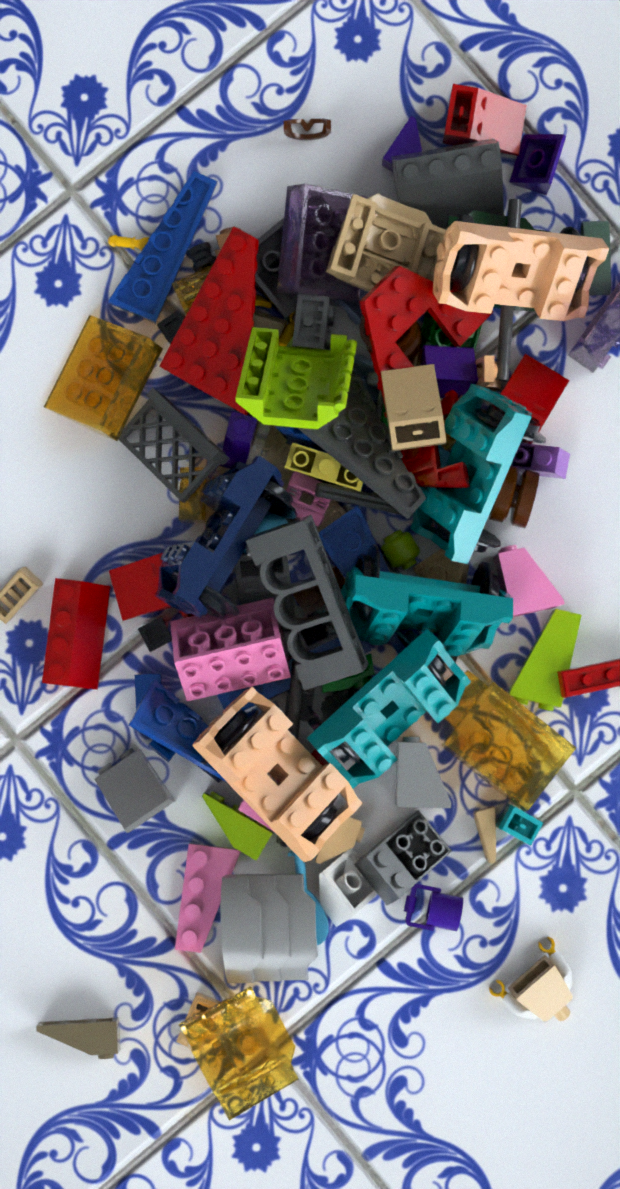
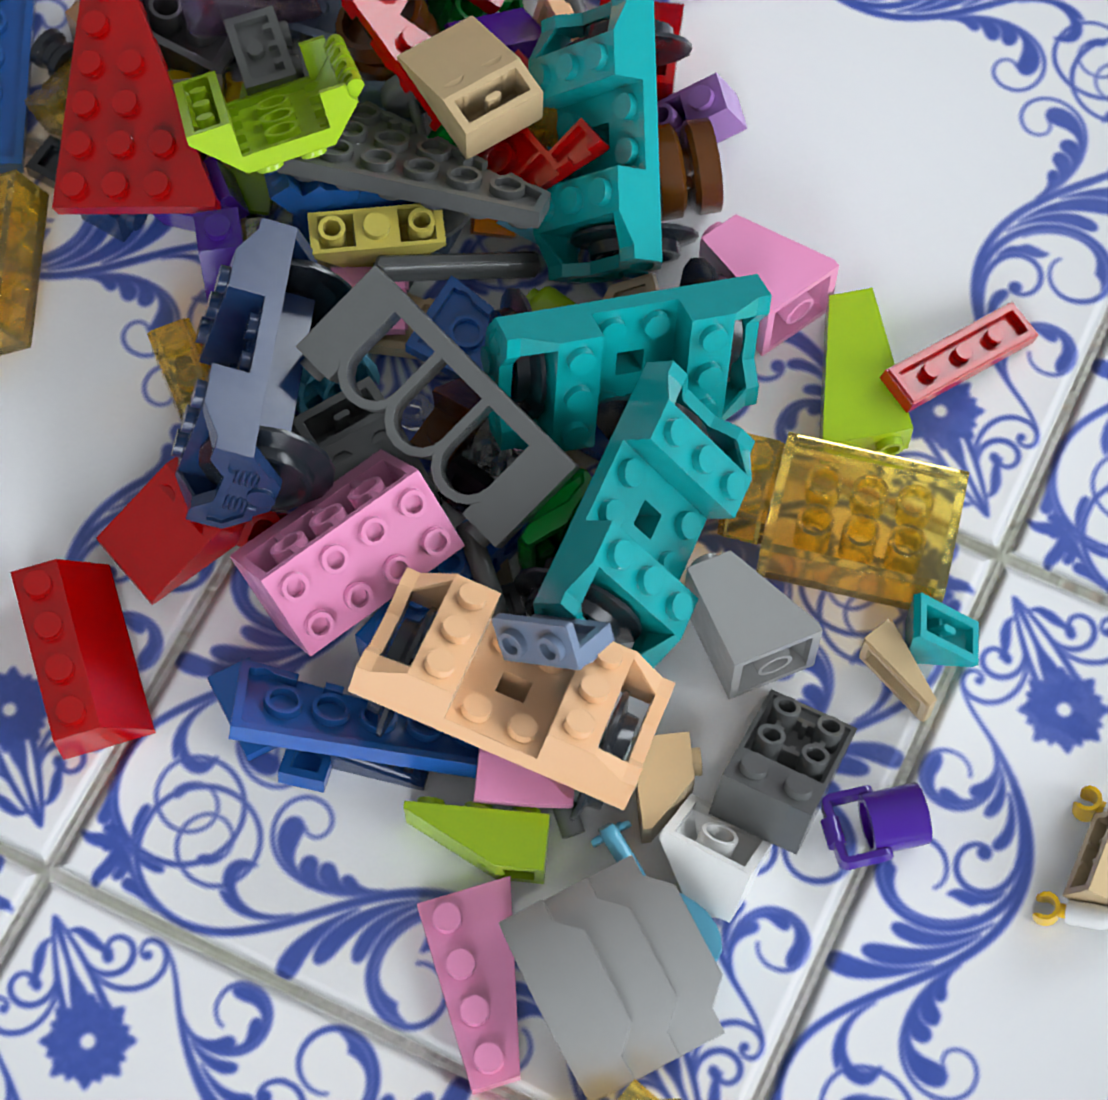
camera: 25 degrees left, 20 degrees down
light grey slope [94,748,175,833] -> none
dark grey fence [116,387,229,503] -> none
black plate [138,617,172,652] -> none
none -> sand blue bracket [492,613,615,670]

